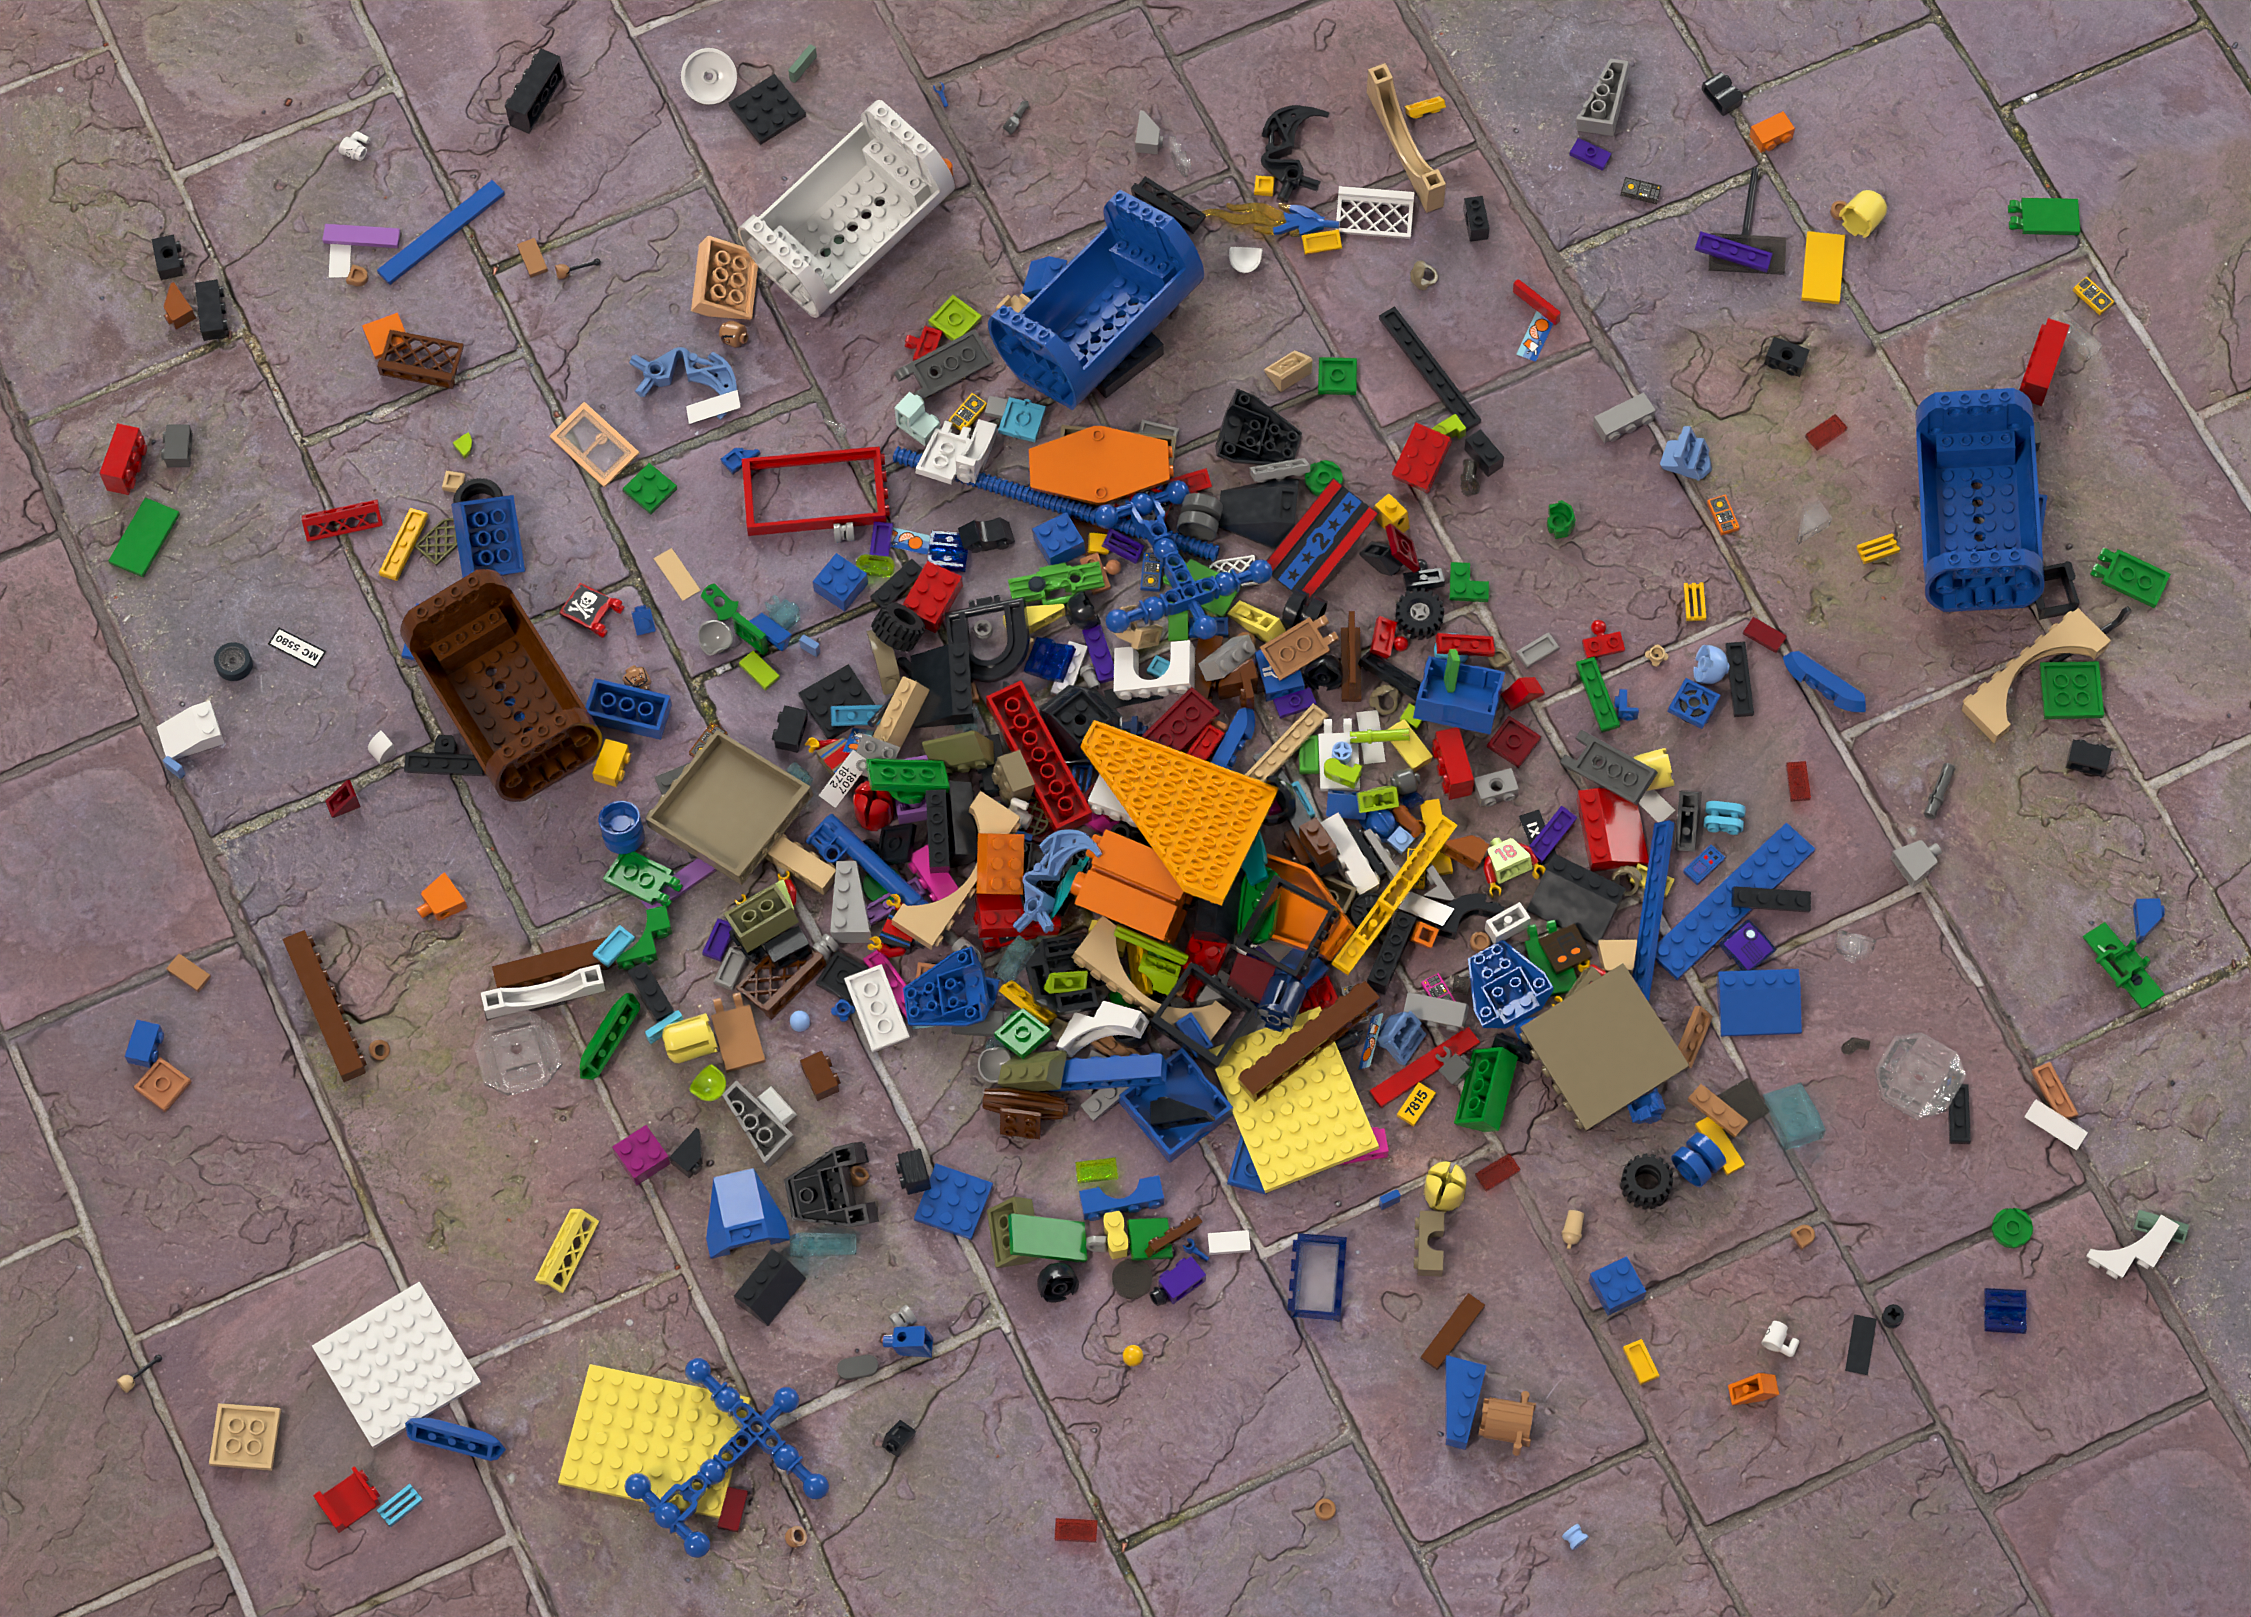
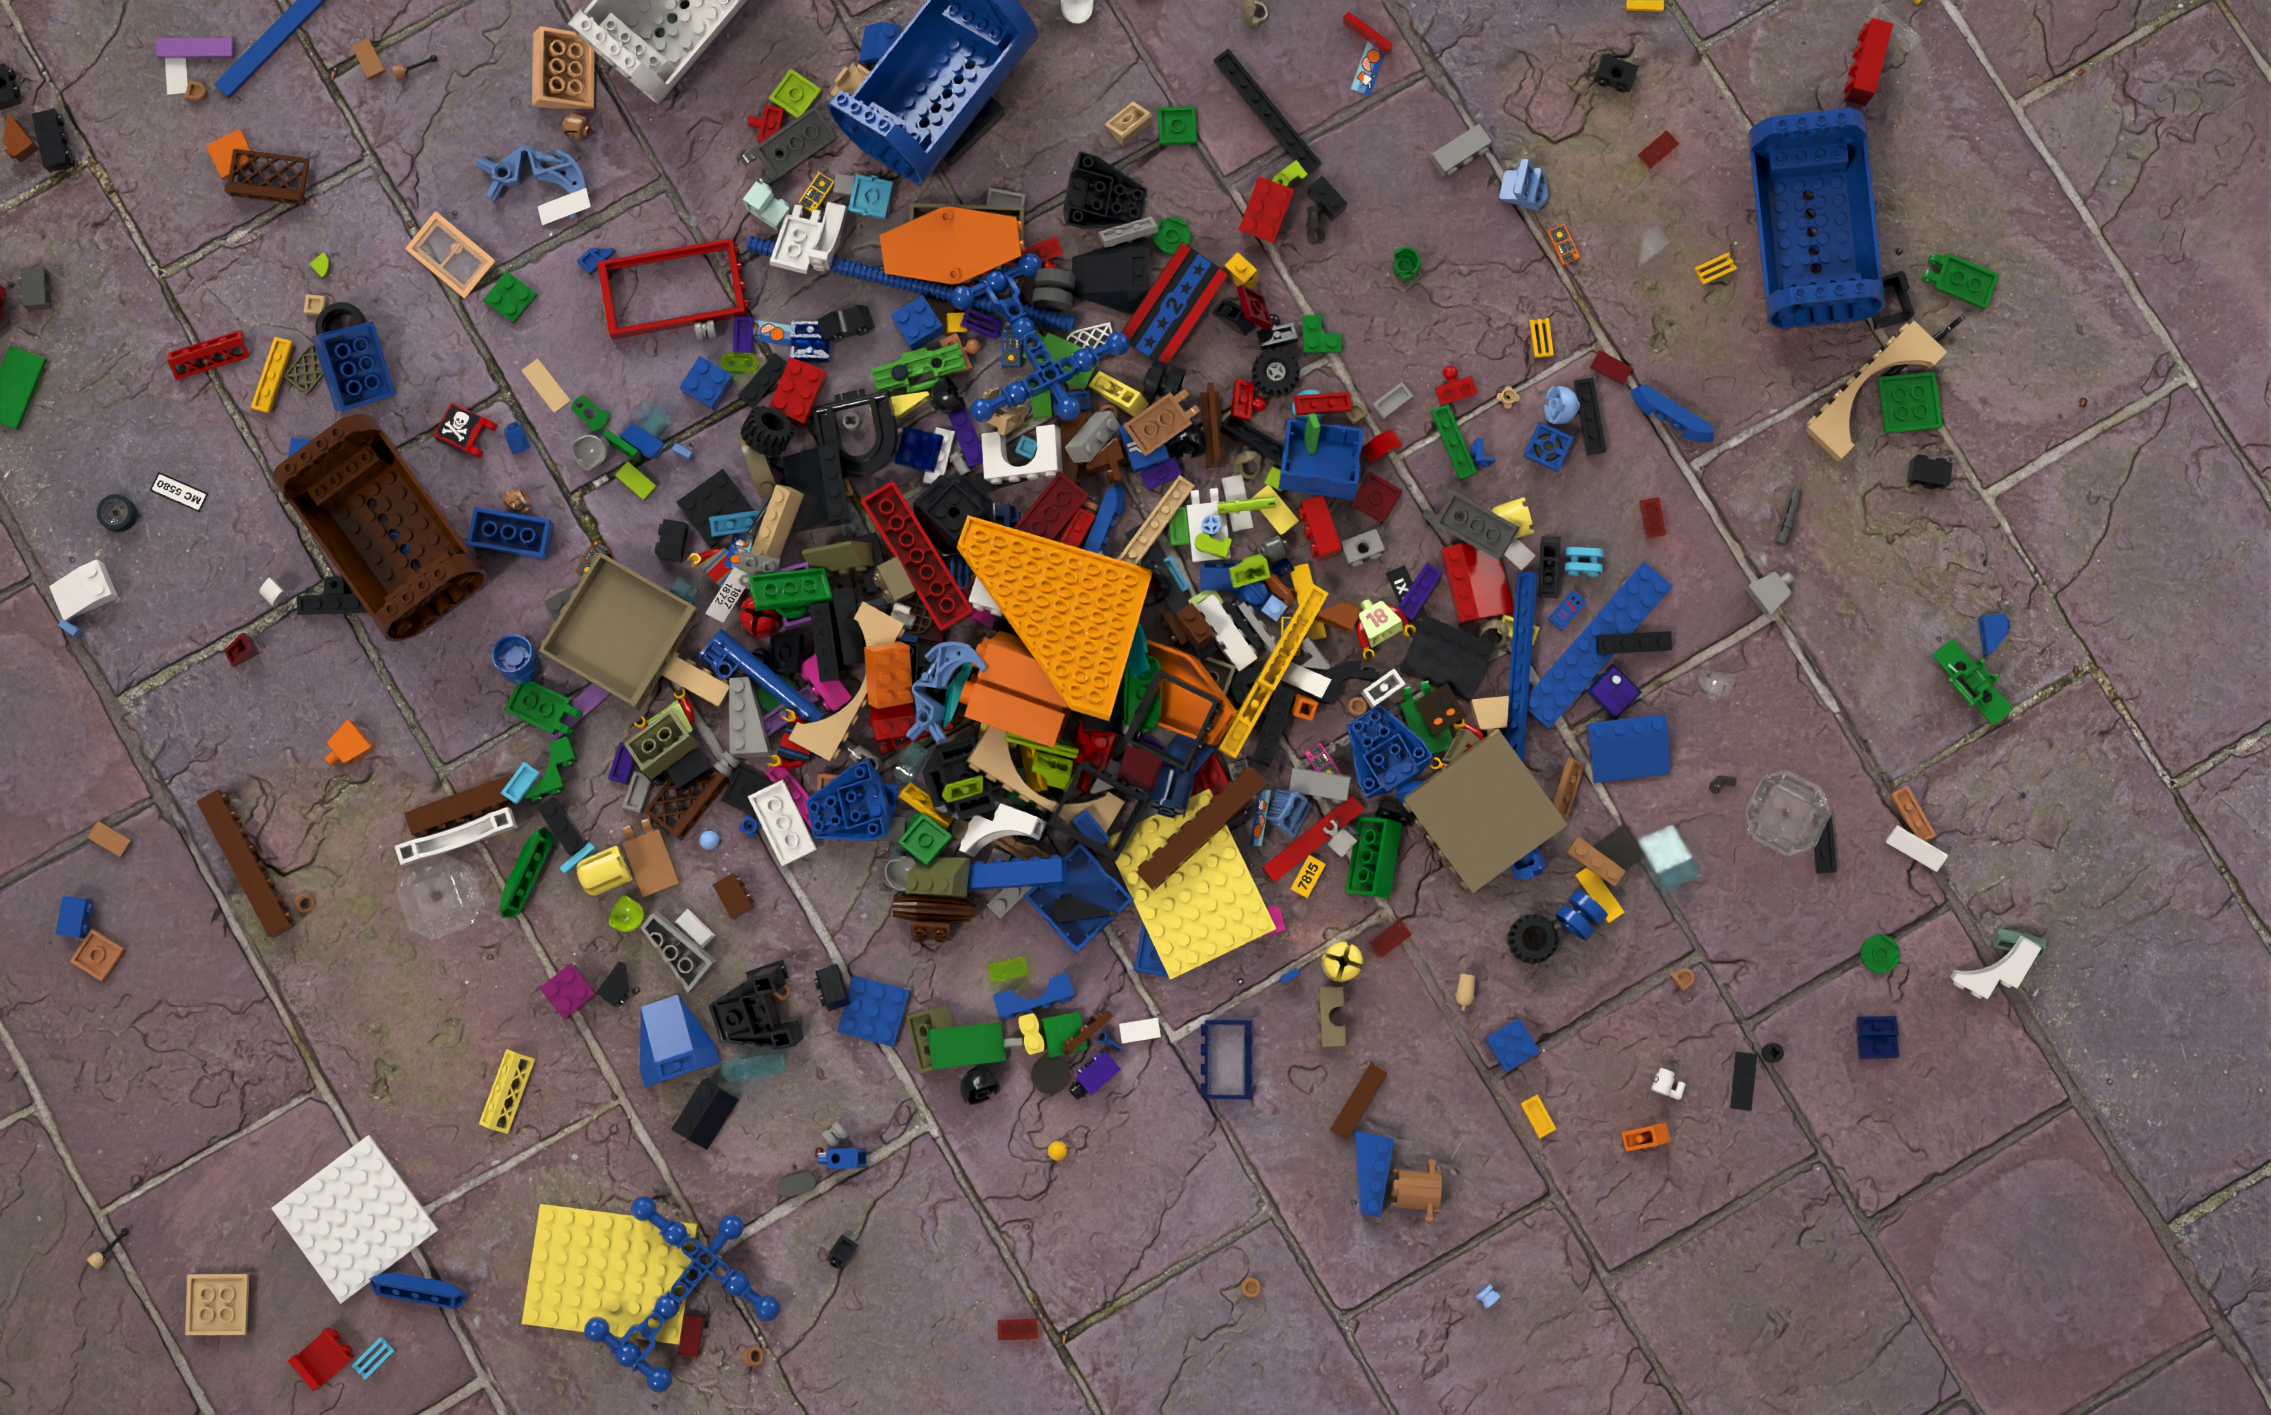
camera: 10 degrees left, 15 degrees up
yellow brick [592,739,631,787] -> none

